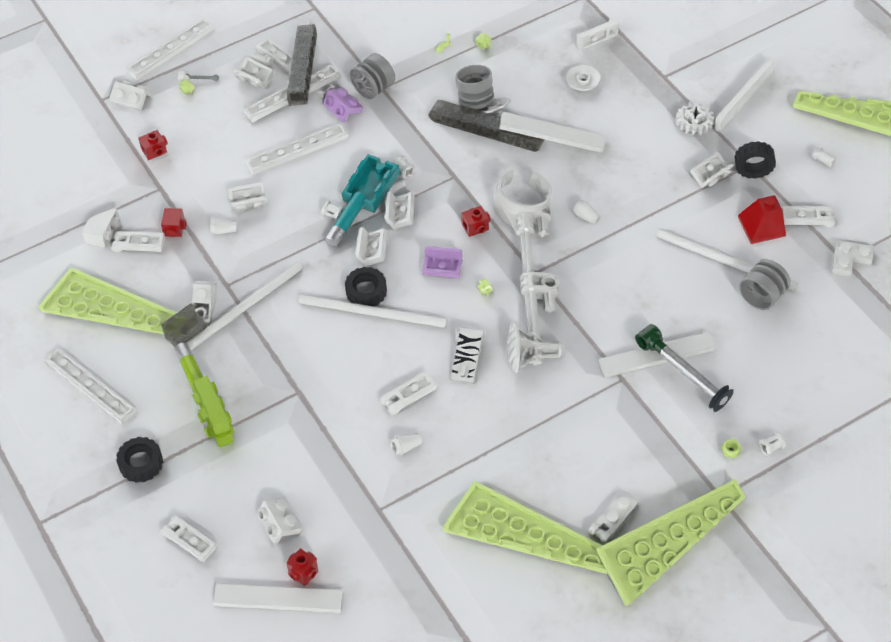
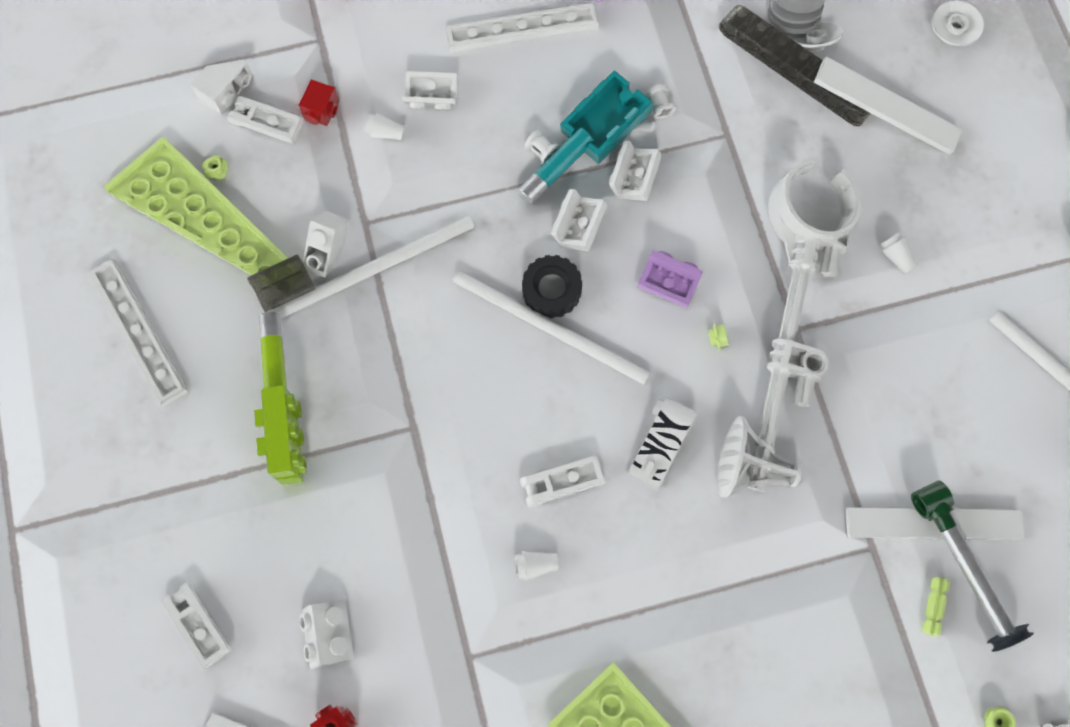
camera: 15 degrees right, 20 degrees up
black tyre [116,437,163,483] -> none
red brick [461,206,491,237] -> none
none -> yellowish green plate [202,155,228,181]
none -> yellowish green axle [922,577,950,636]

